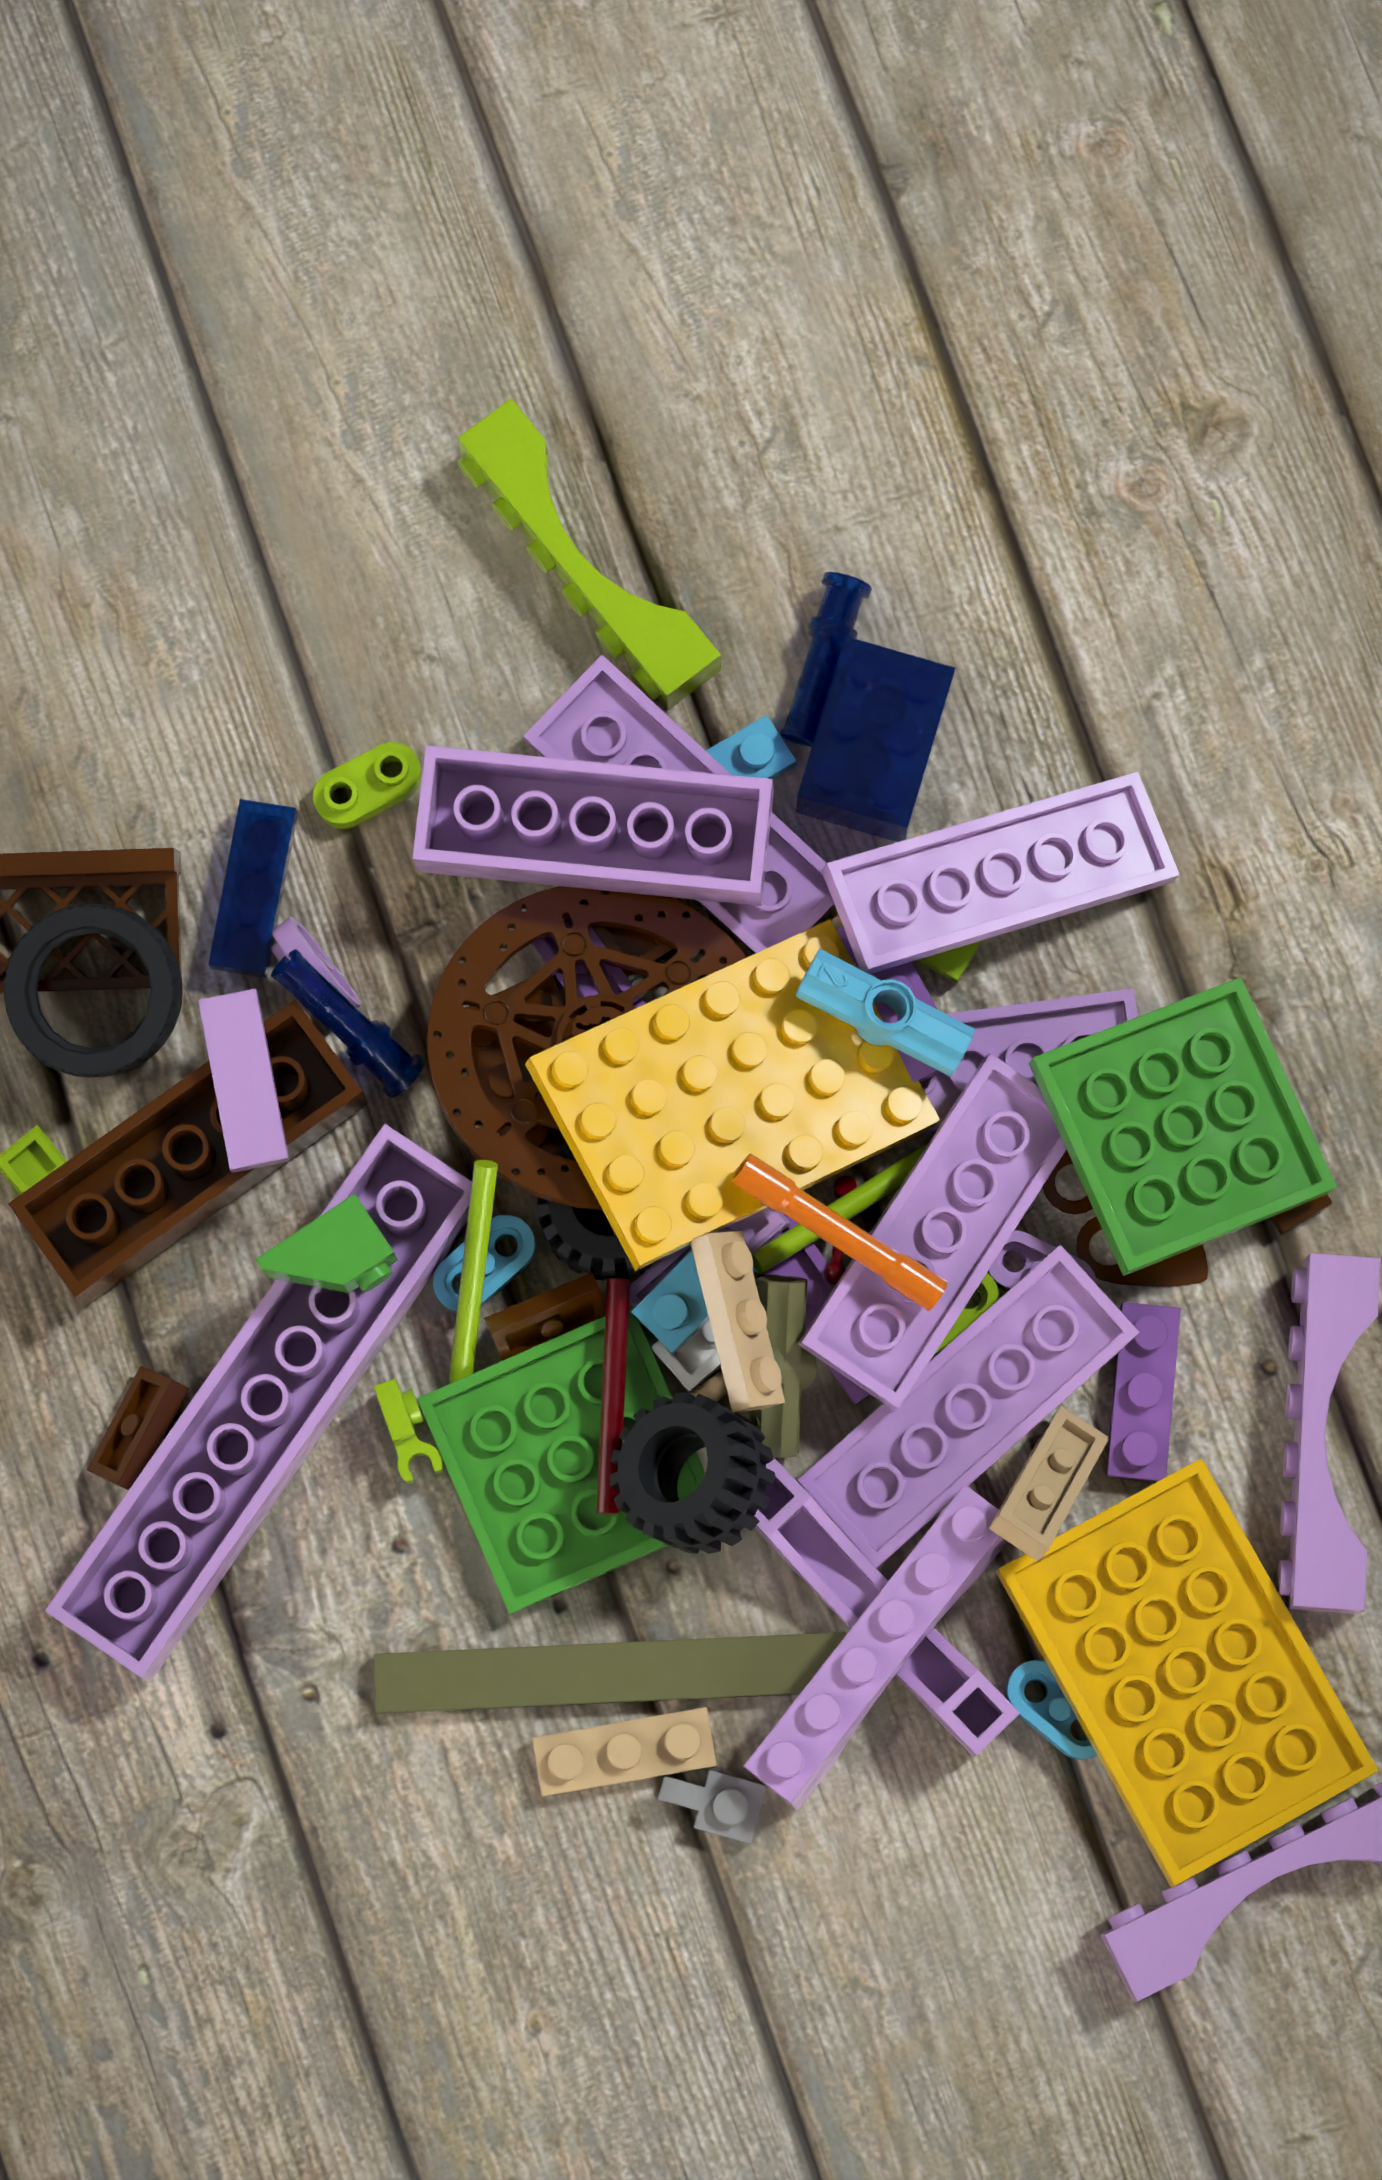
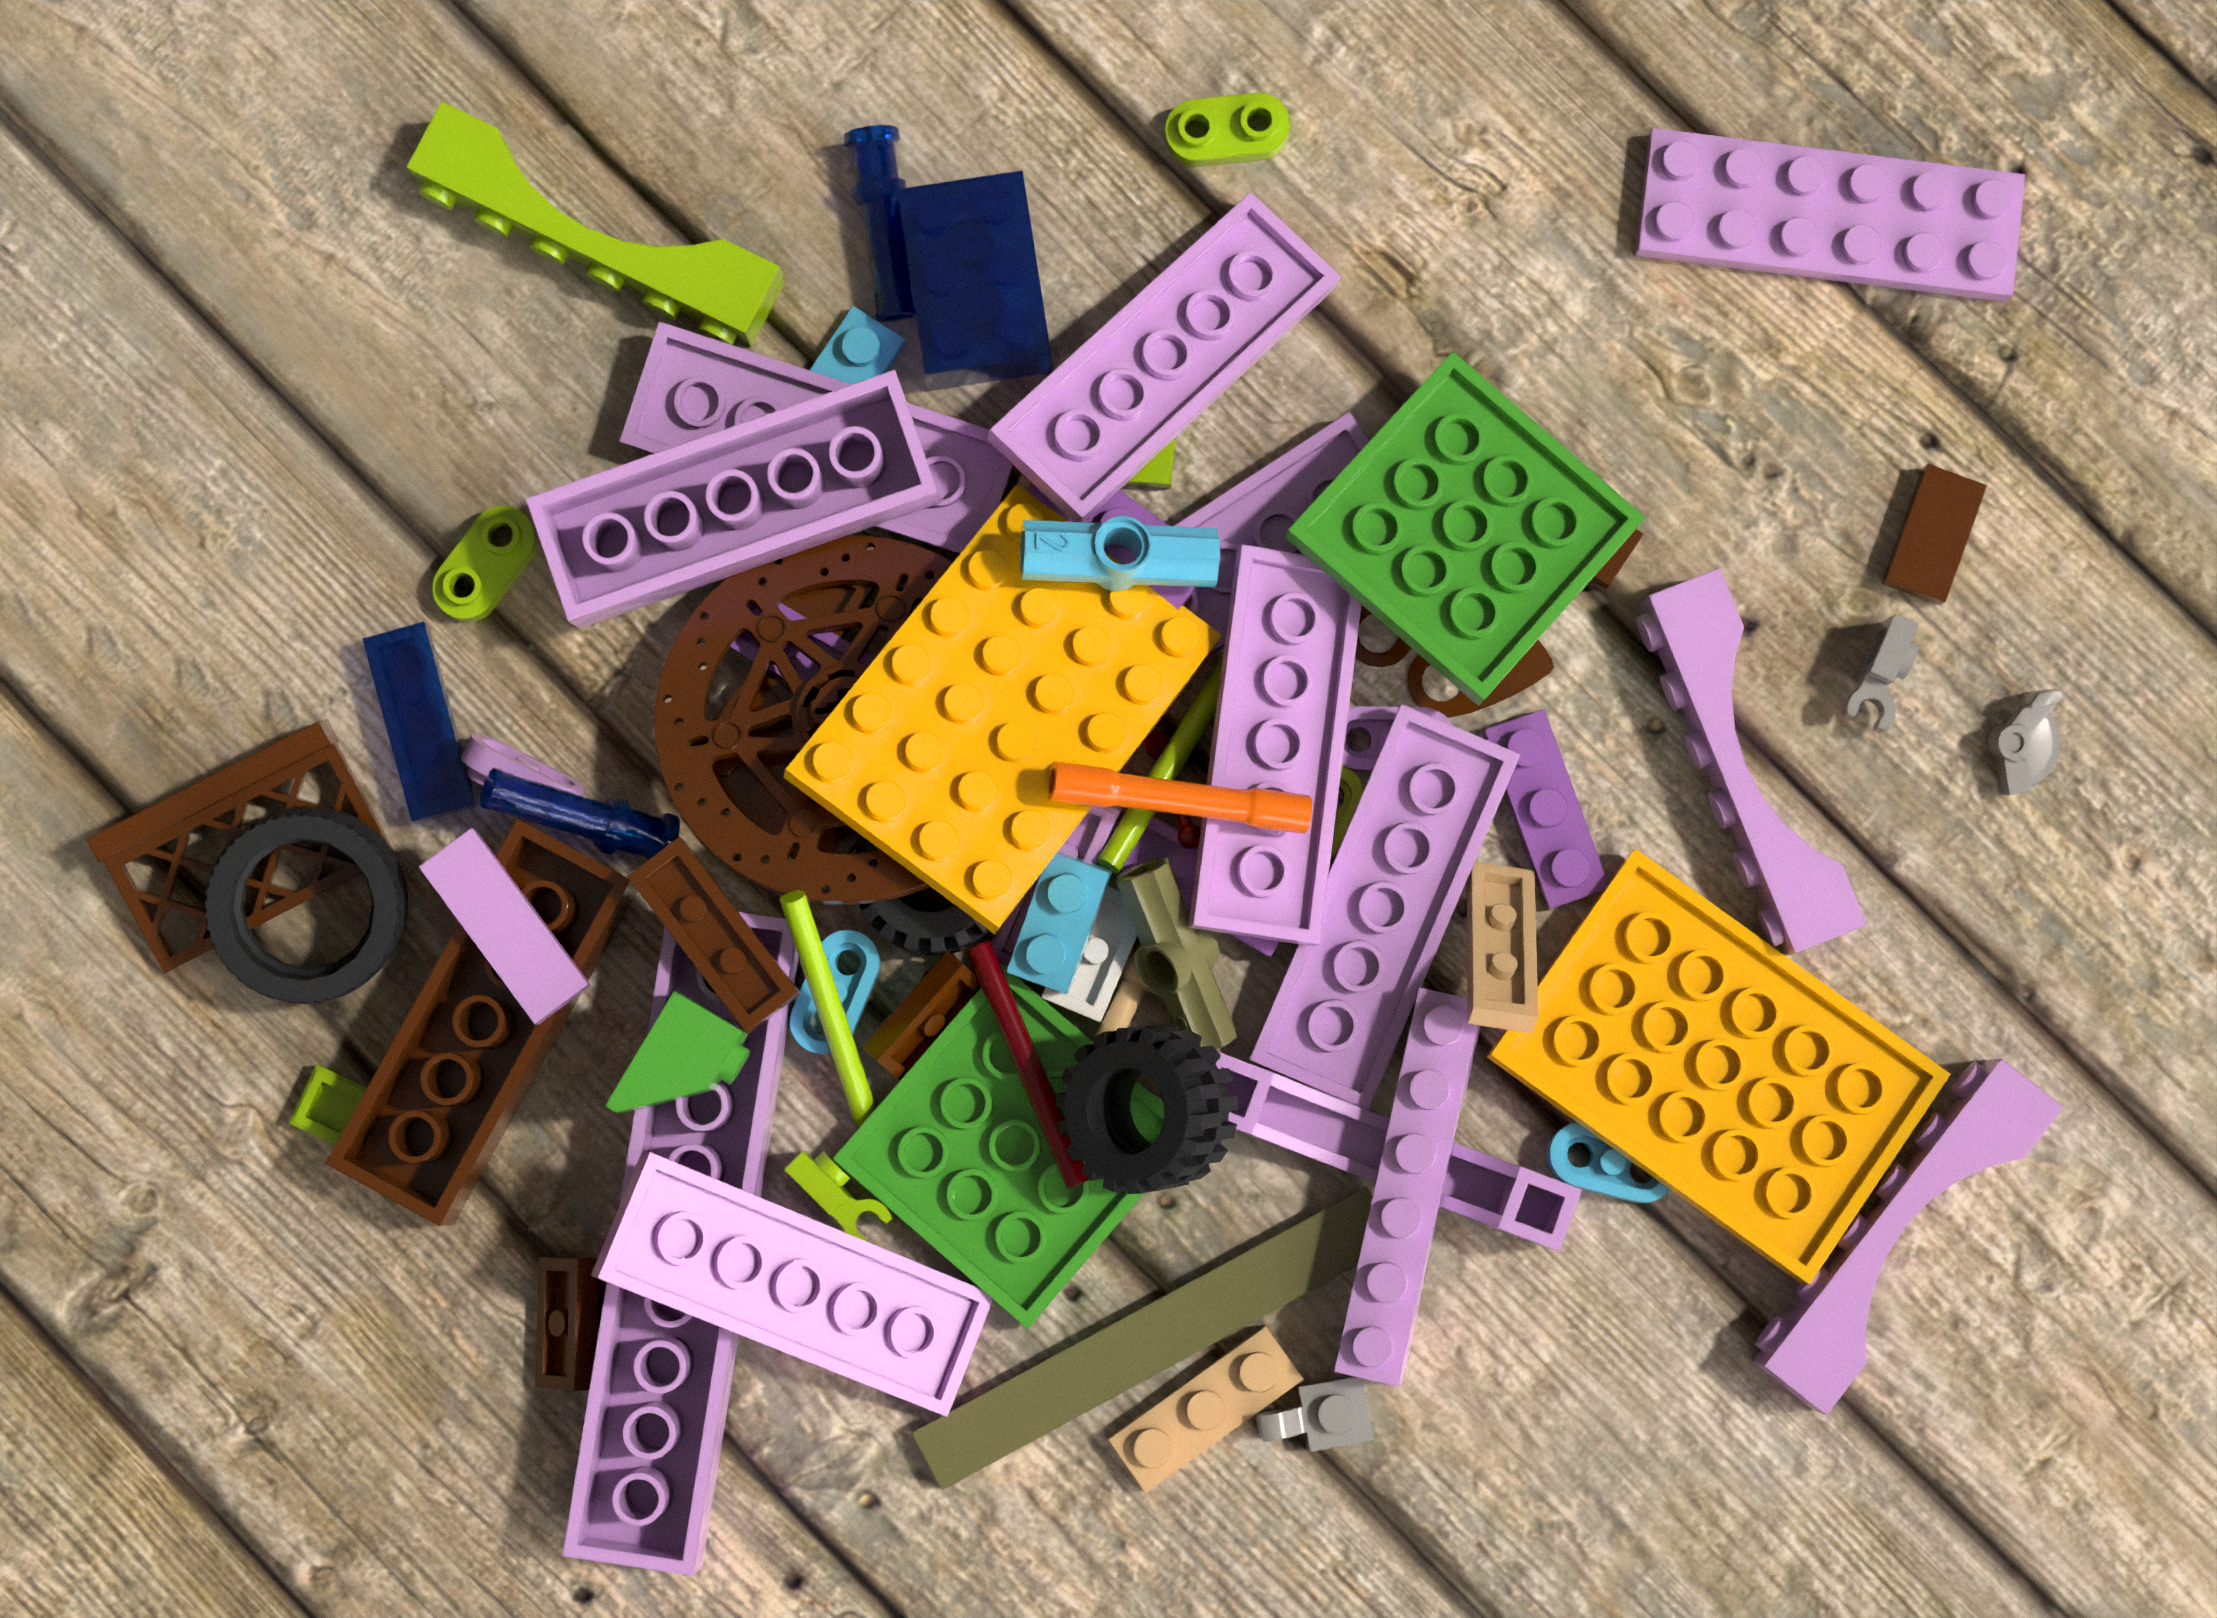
camera: 30 degrees left, 5 degrees up
tan plate [690,1231,785,1413] -> none
none -> plate [591,1150,993,1417]
none -> reddish brown plate [627,836,801,1034]
none -> lime plate [1165,92,1290,167]

